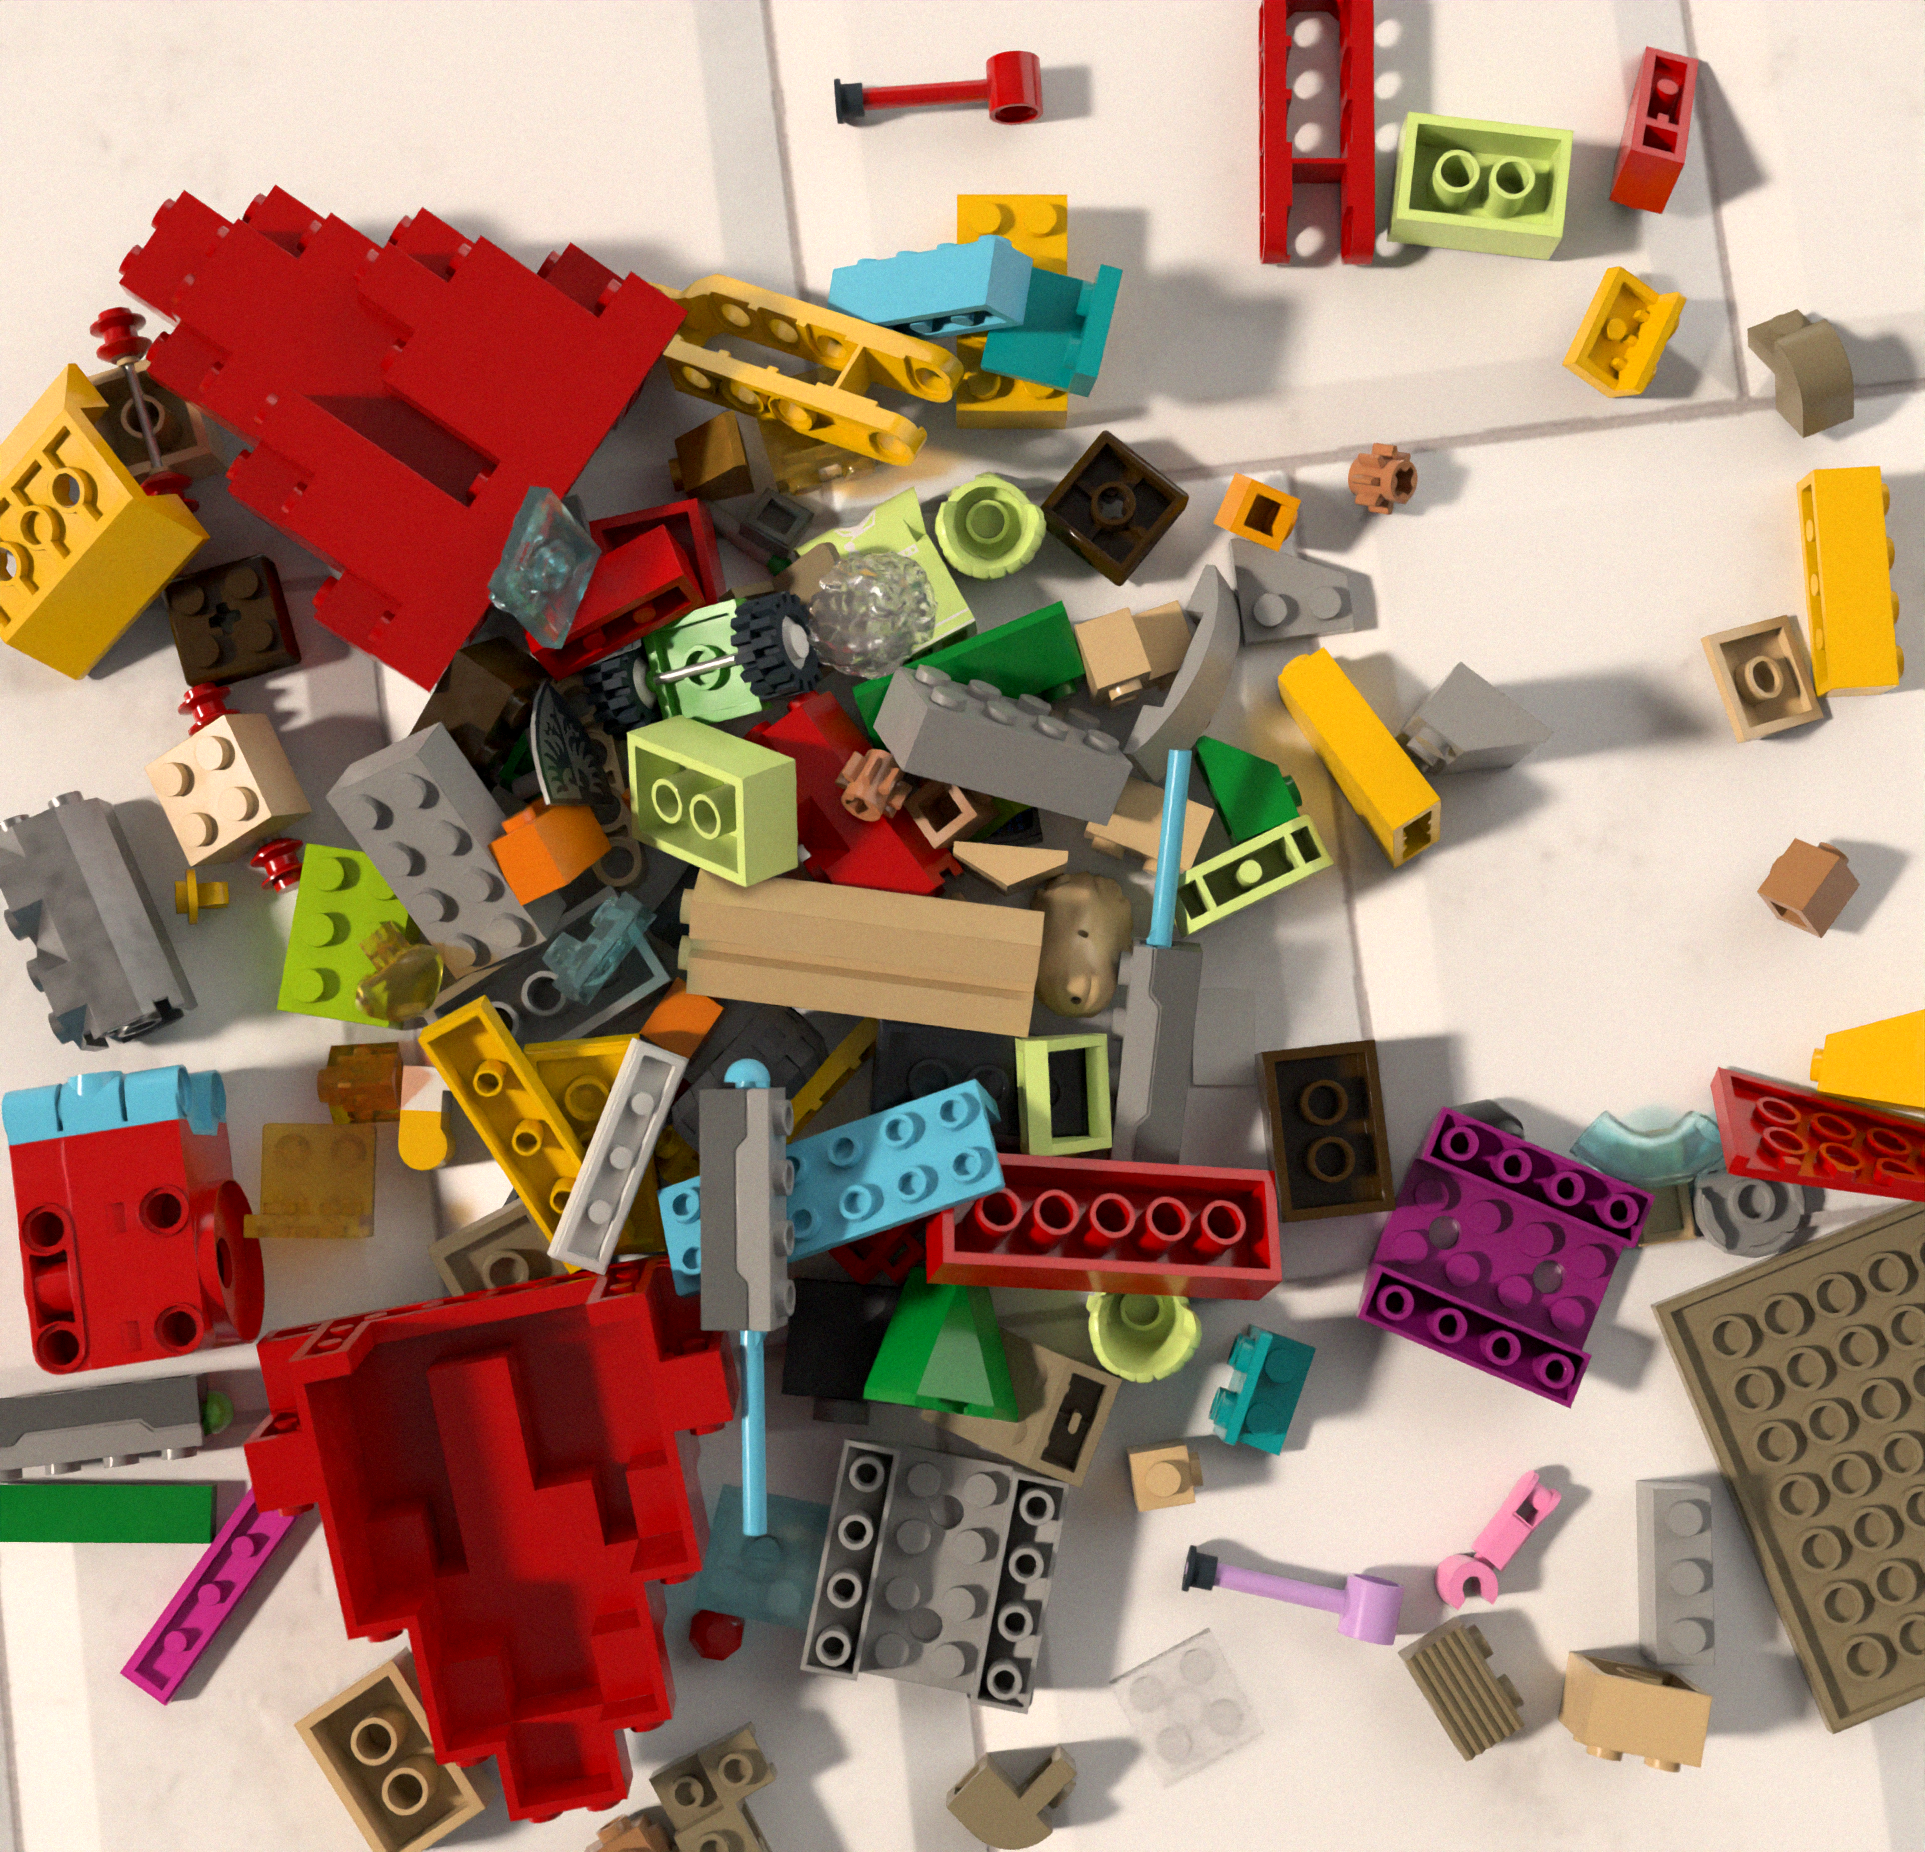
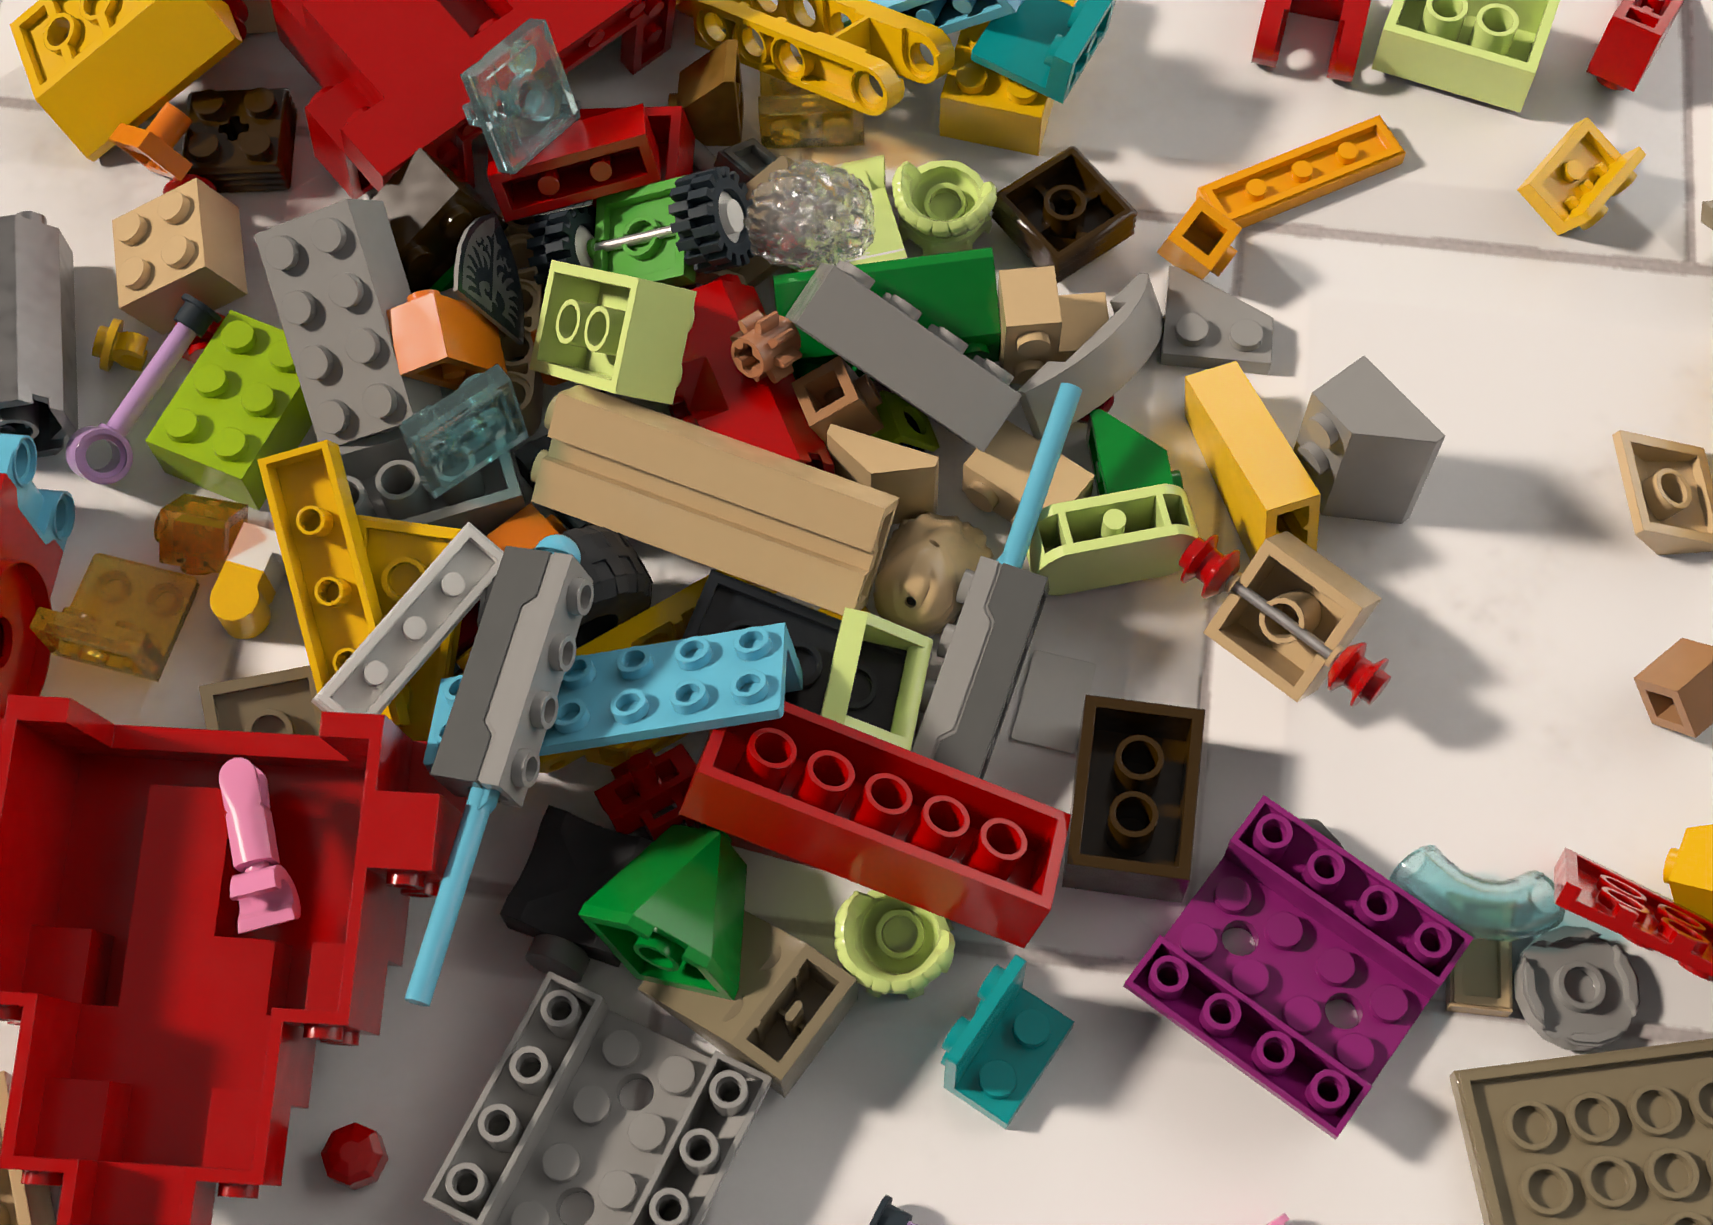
camera: 15 degrees right, 20 degrees down
clear yellow piece [355,920,444,1022] -> none
clear light blue slope [694,1484,831,1631] -> none
tan brick [1126,1438,1203,1512] -> none
nougat gear [1348,443,1418,515] -> none
none -> lavender piece [66,293,222,484]
none -> orange tile [109,102,193,181]
none -> bright pink piece [219,758,301,934]
none -> tan brick [1178,531,1392,708]
none -> light orange tile [1196,115,1406,229]

